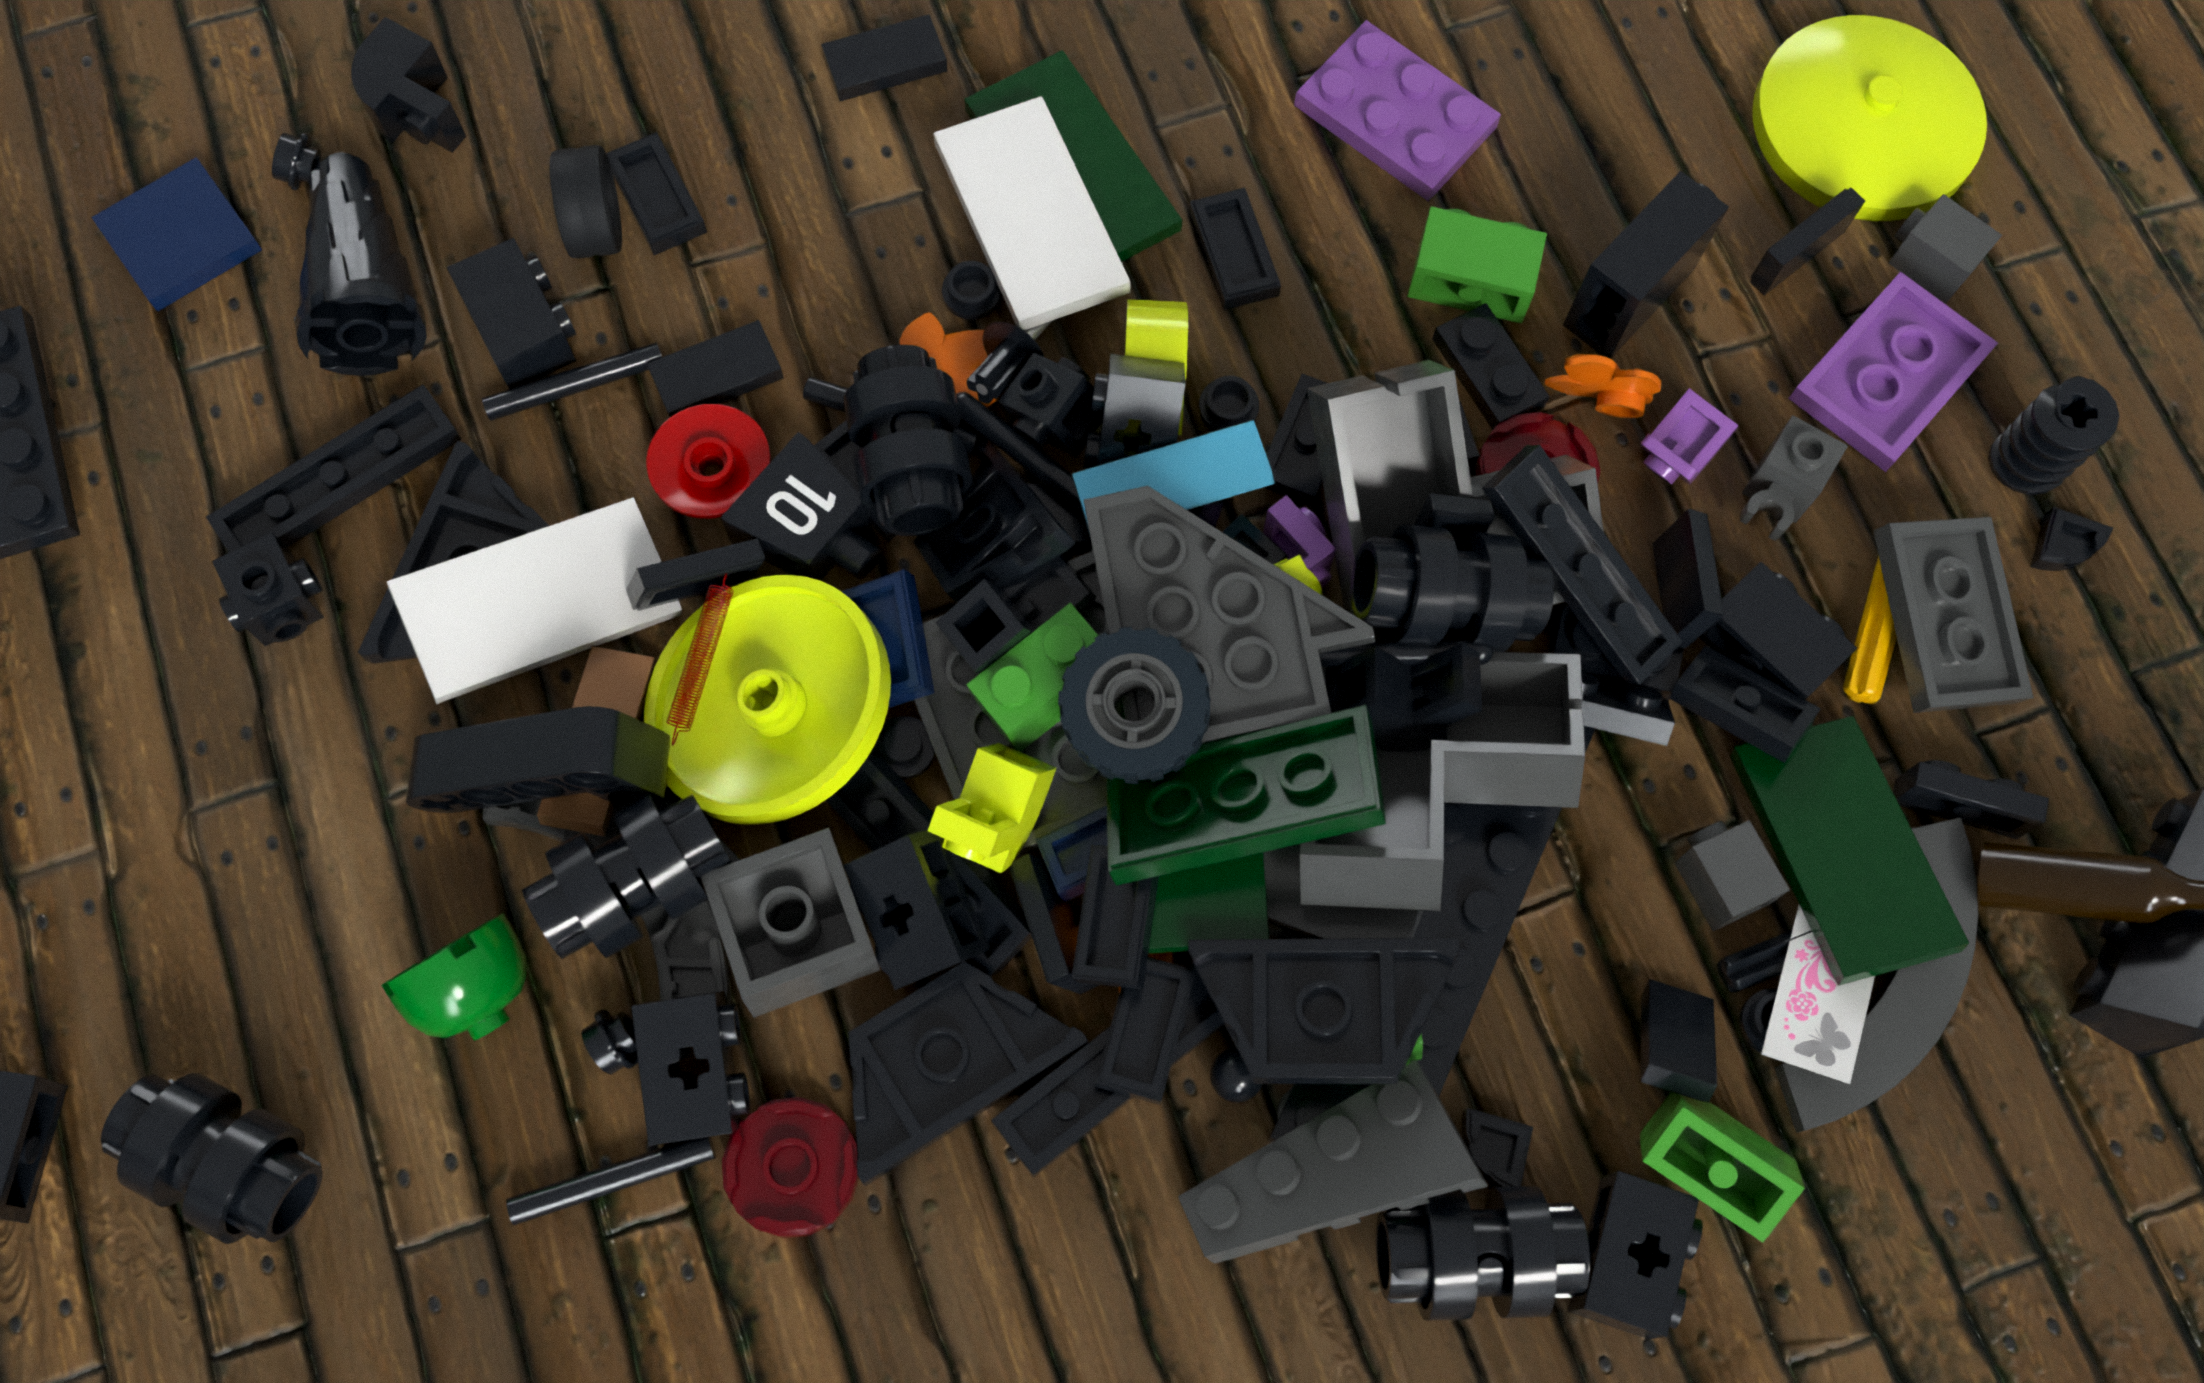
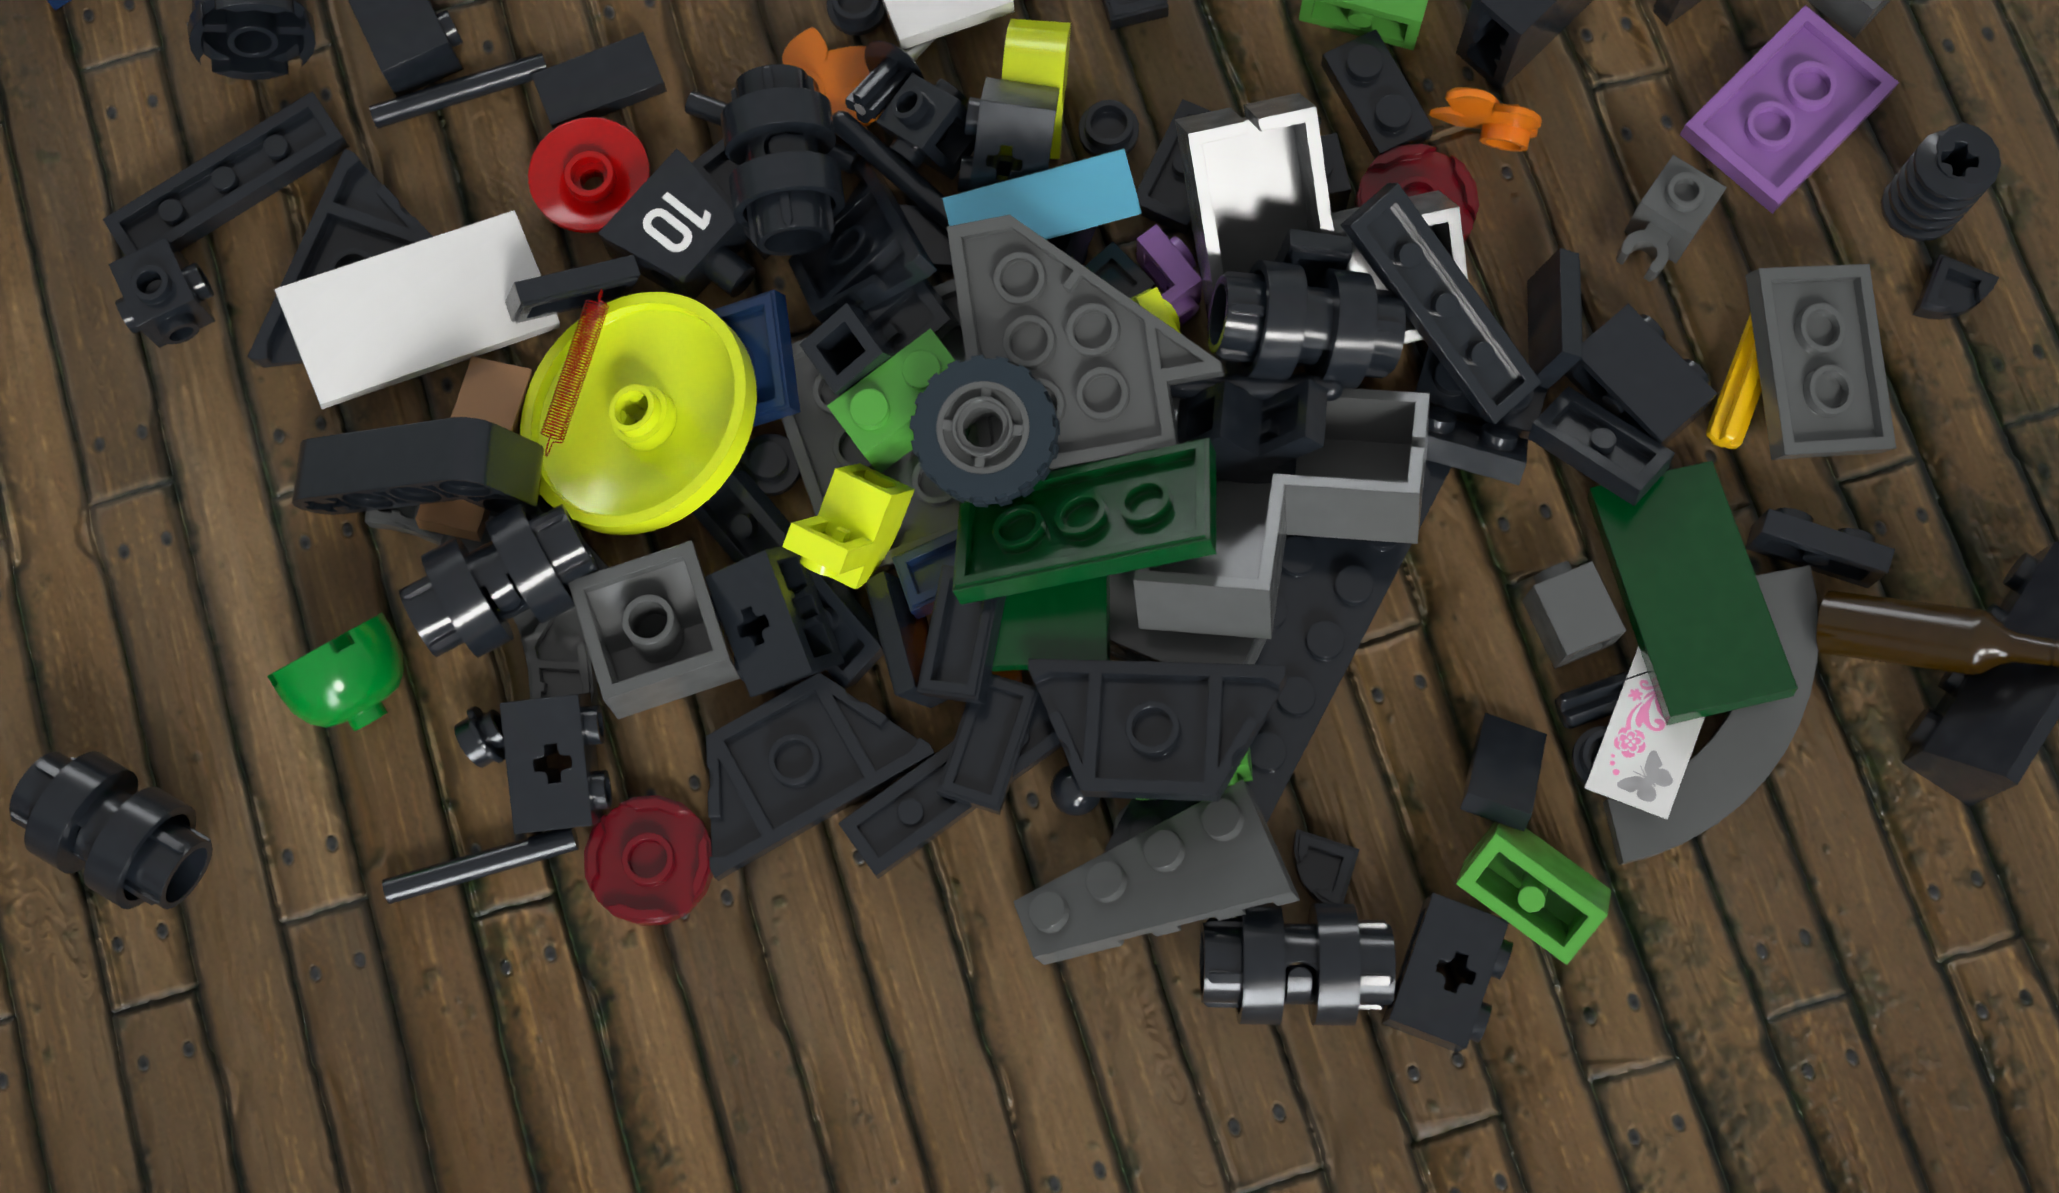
camera: 10 degrees right, 5 degrees up
medium lavender bracket [1640,388,1738,485] -> none

